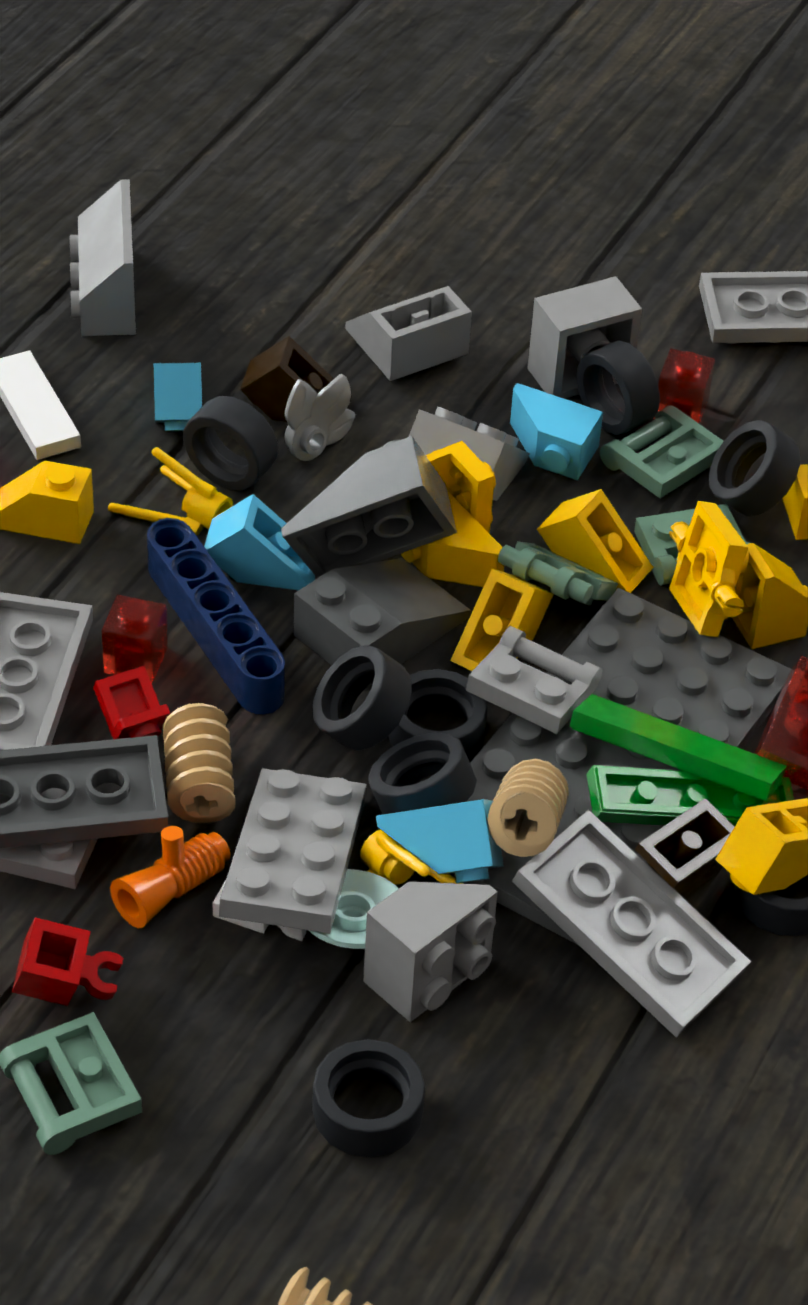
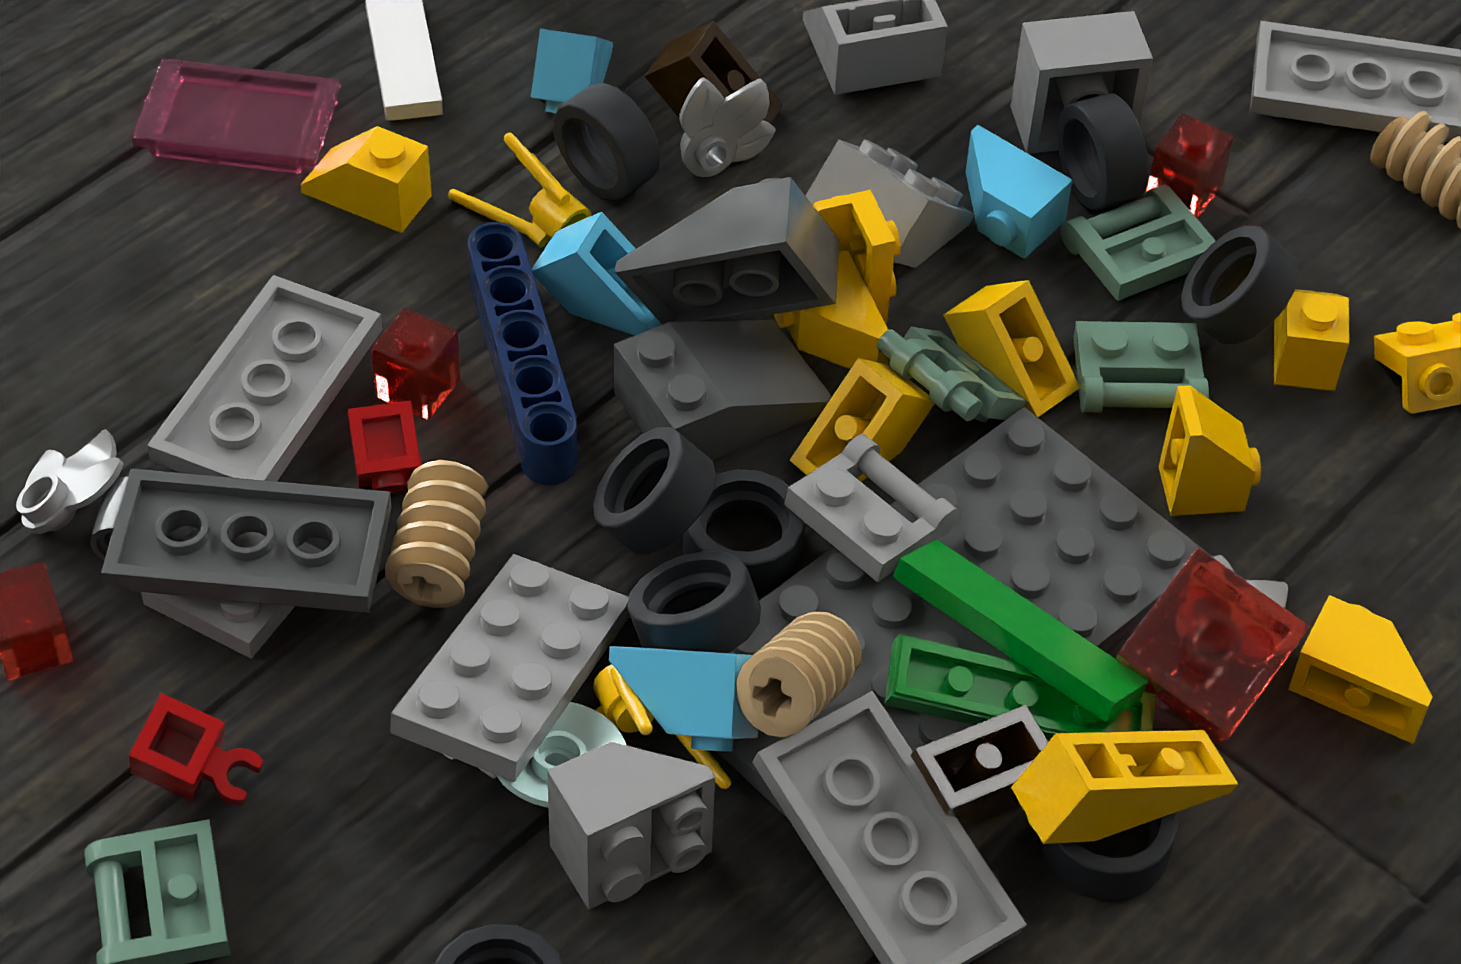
camera: 15 degrees right, 5 degrees up
orange piece [110,826,231,928] -> none
yellow plate [669,501,749,637] -> none

